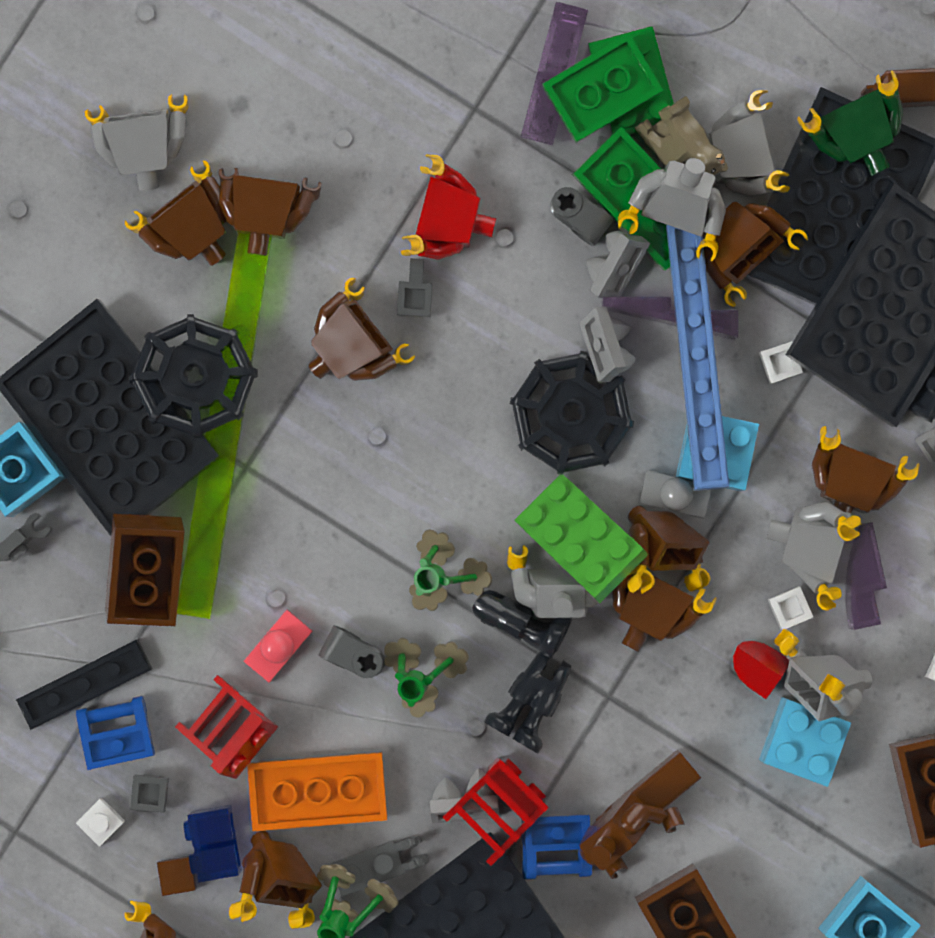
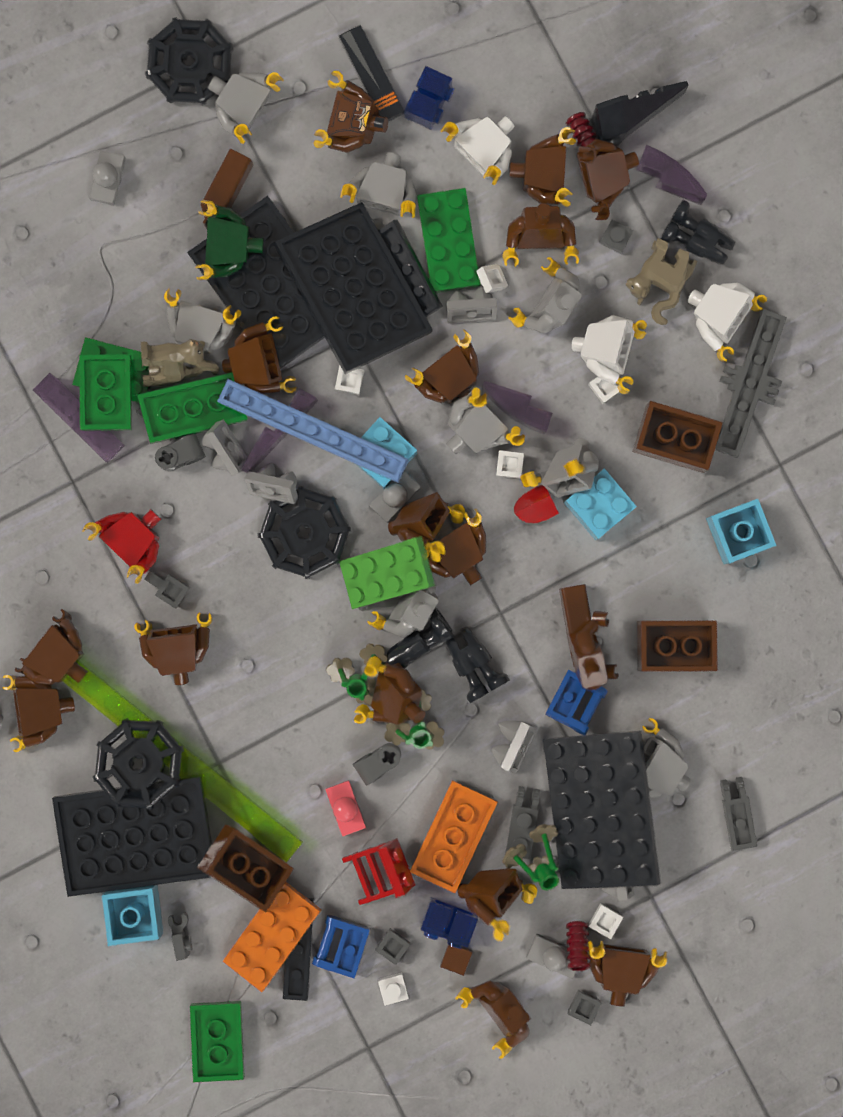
camera: 60 degrees left, 0 degrees up
red plate [442,758,549,866] -> none
light grey torso [618,158,726,261] -> none
none -> orange plate [223,882,322,992]
none -> reddish brown torso [354,656,425,725]

